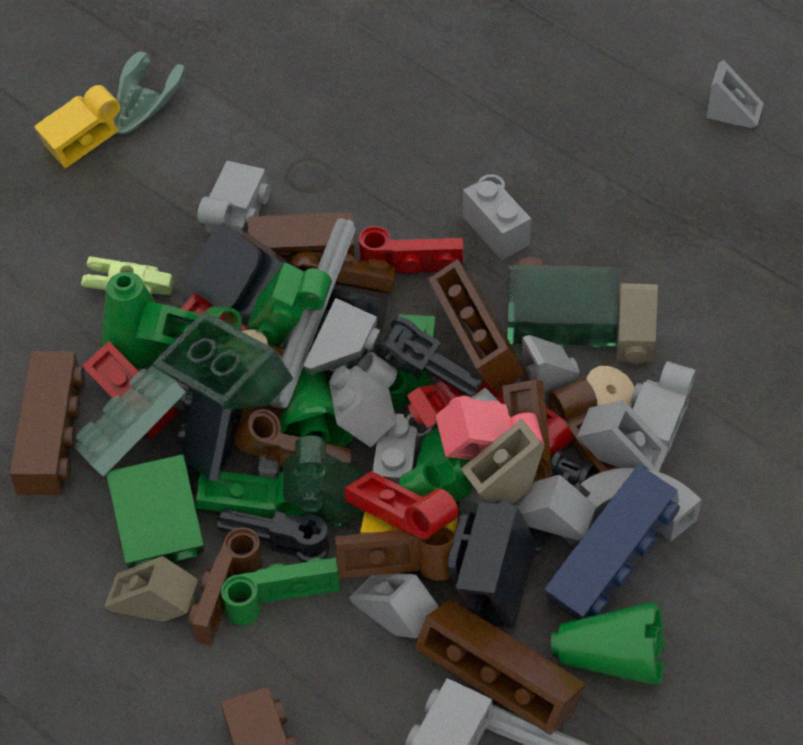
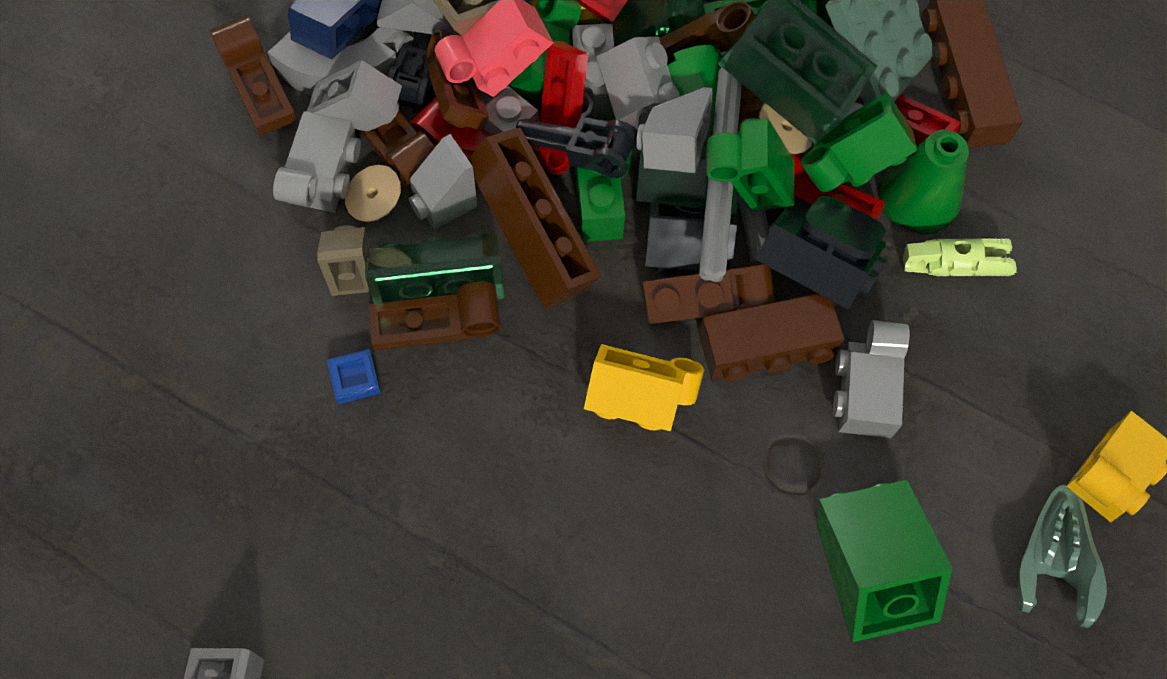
camera: 165 degrees right, 15 degrees up
red plate [359,226,463,274] -> none
light grey hinge [463,174,531,261] -> none
none -> reddish brown plate [209,15,297,136]
none -> blue tile [327,349,381,404]
none -> yellow hinge [584,344,704,431]
none -> green slope [817,480,952,643]

